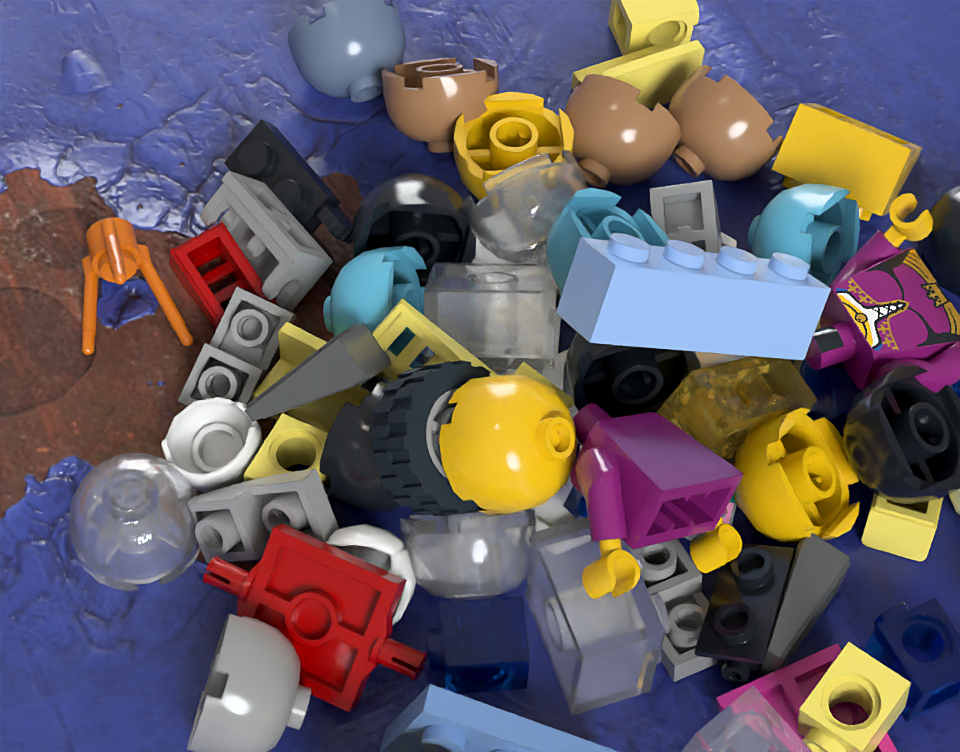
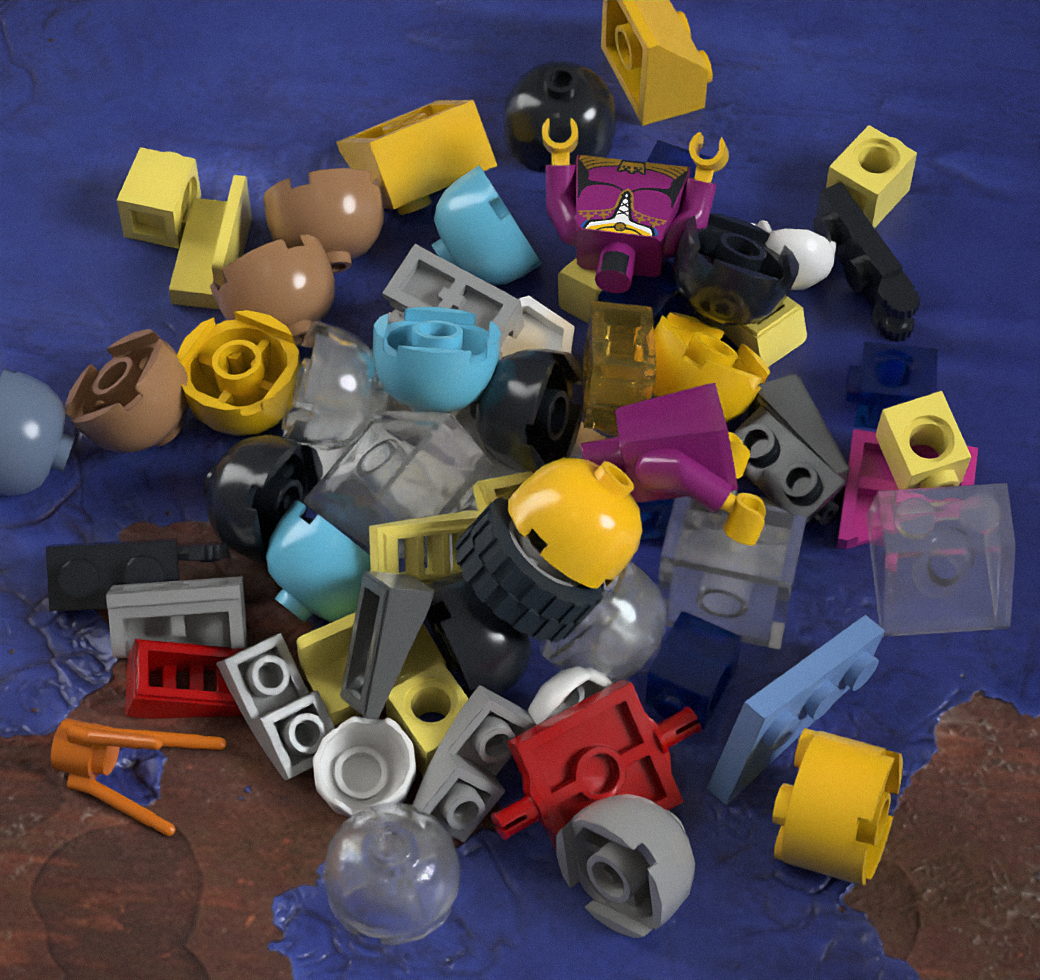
camera: 55 degrees left, 0 degrees up
light blue brick [556,233,831,360] -> none

